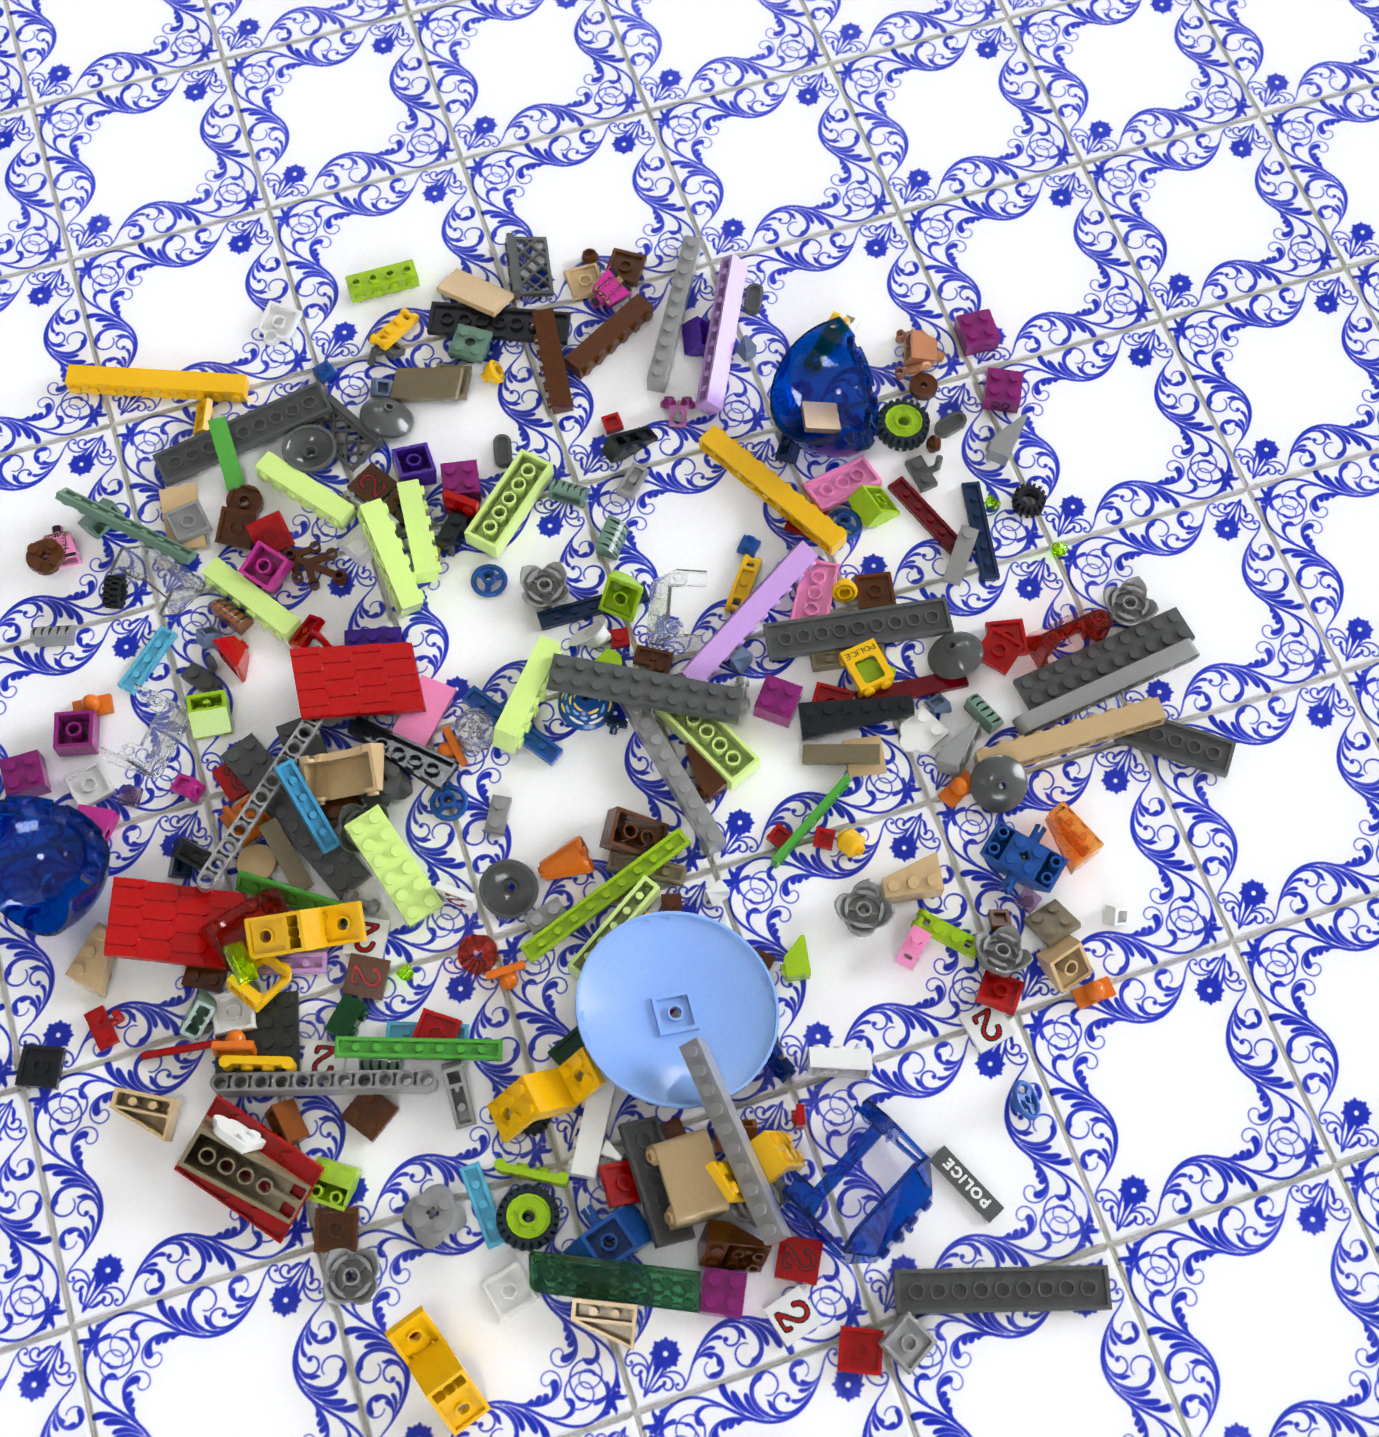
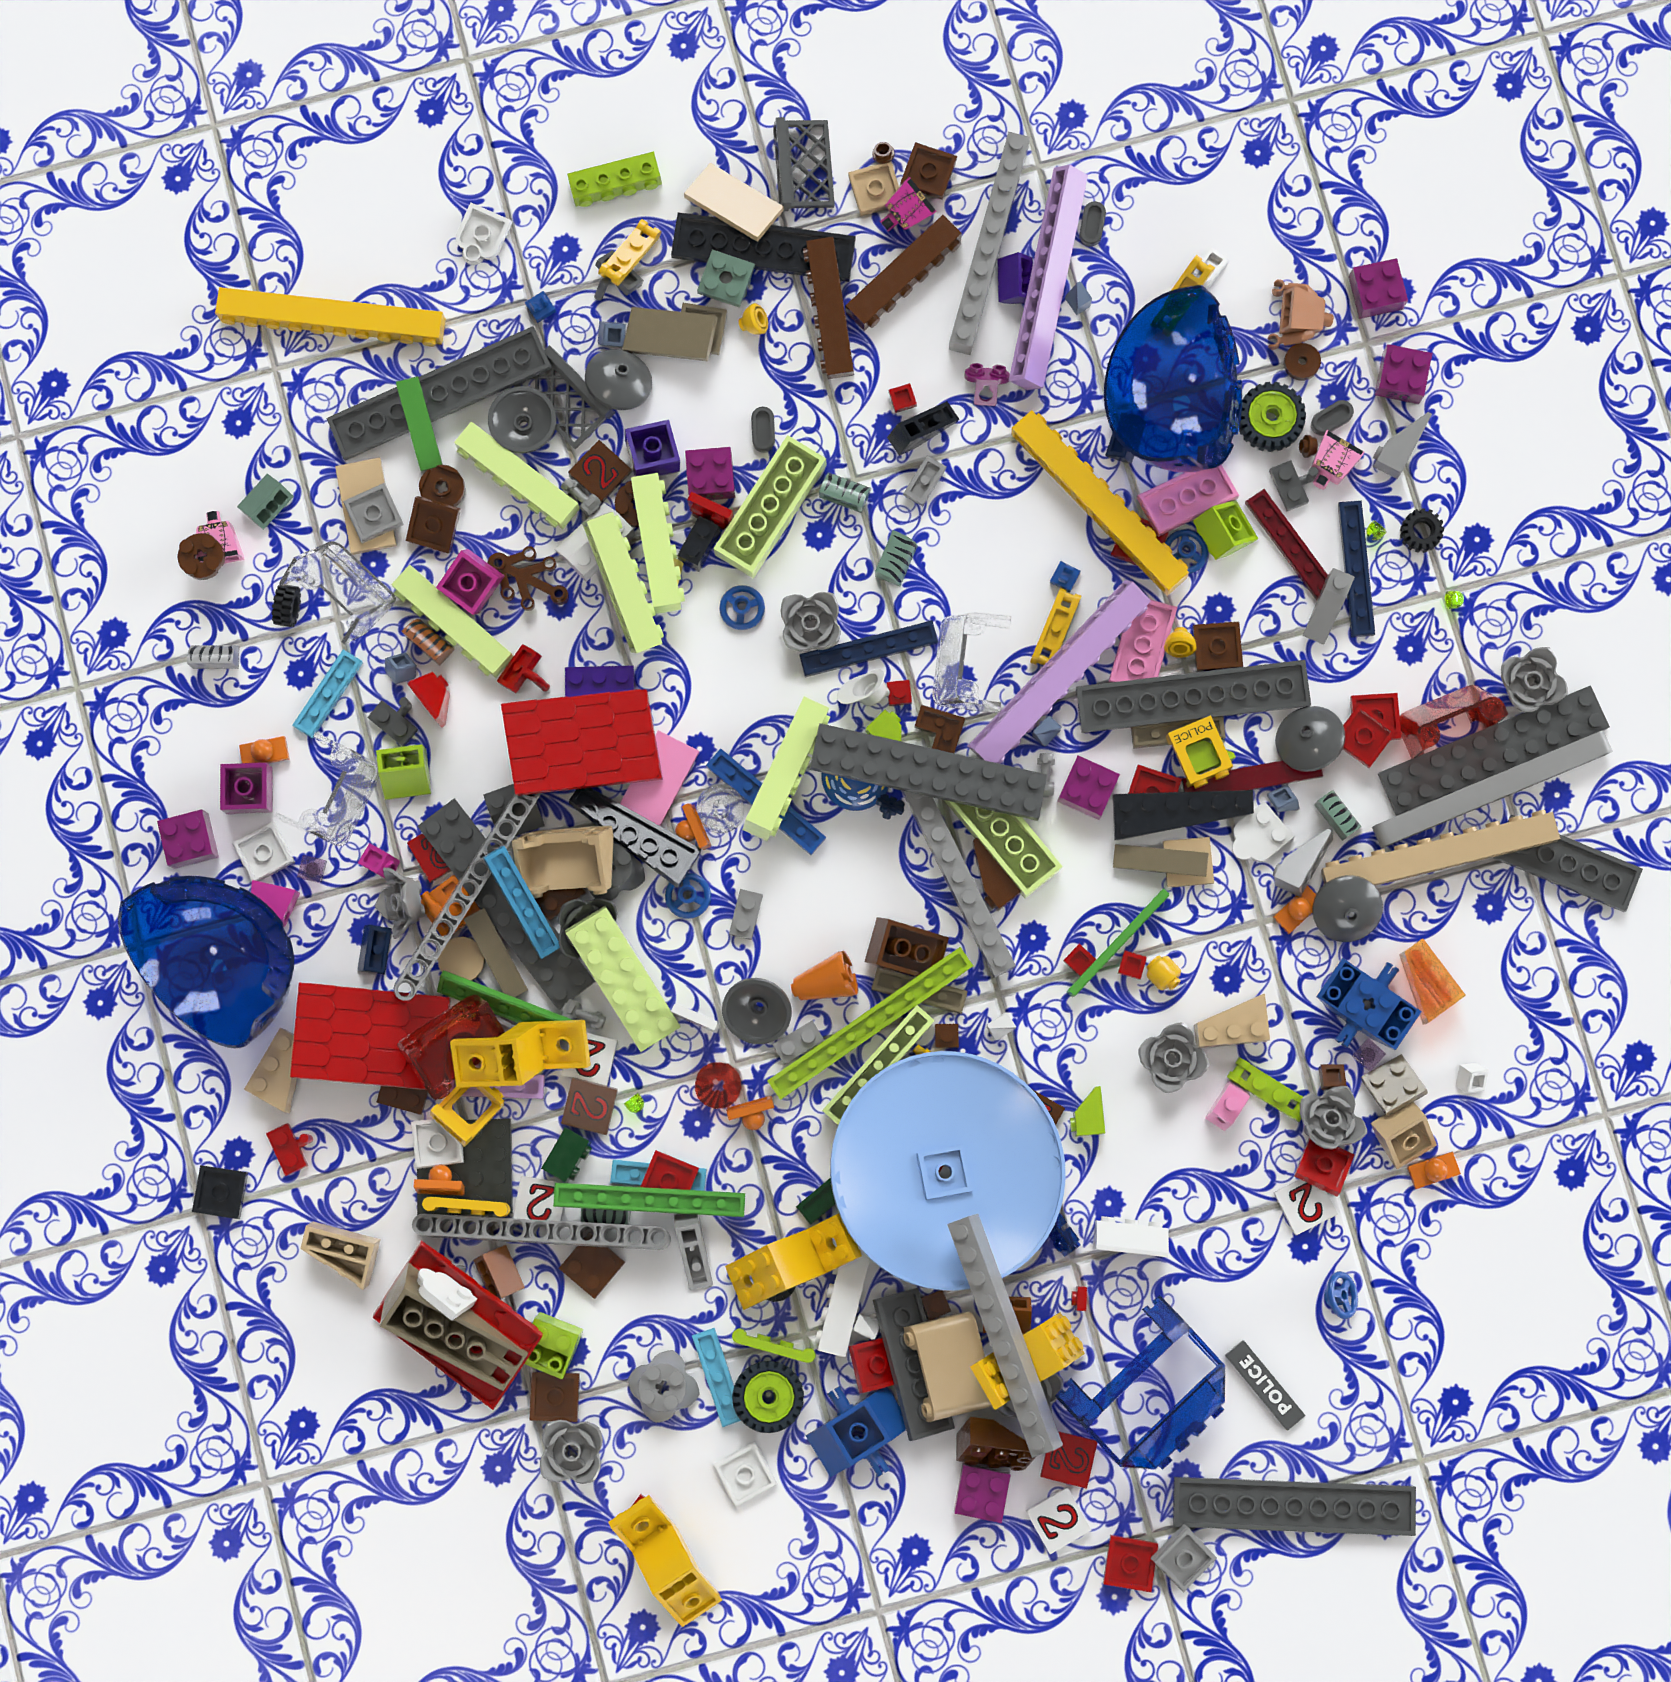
camera: 10 degrees right, 15 degrees up
sand green plate [55,487,197,565] -> none
red bar [141,1038,223,1060] -> none
black brick [173,837,216,871] -> none
sand green brick [179,988,217,1041] -> none
yellow plate [193,398,213,436] -> none
clear neon green plate [222,941,260,985] -> none
red tile [245,510,295,552] -> none
clear green plate [529,1250,701,1313] -> none
tan wedge [570,1296,639,1350] -> none
lime slope [598,570,644,622] -> none
tan tile [800,401,841,434] -> none
none -> light grey brick [374,868,425,939]
none -> bright pink torso [1311,430,1364,490]

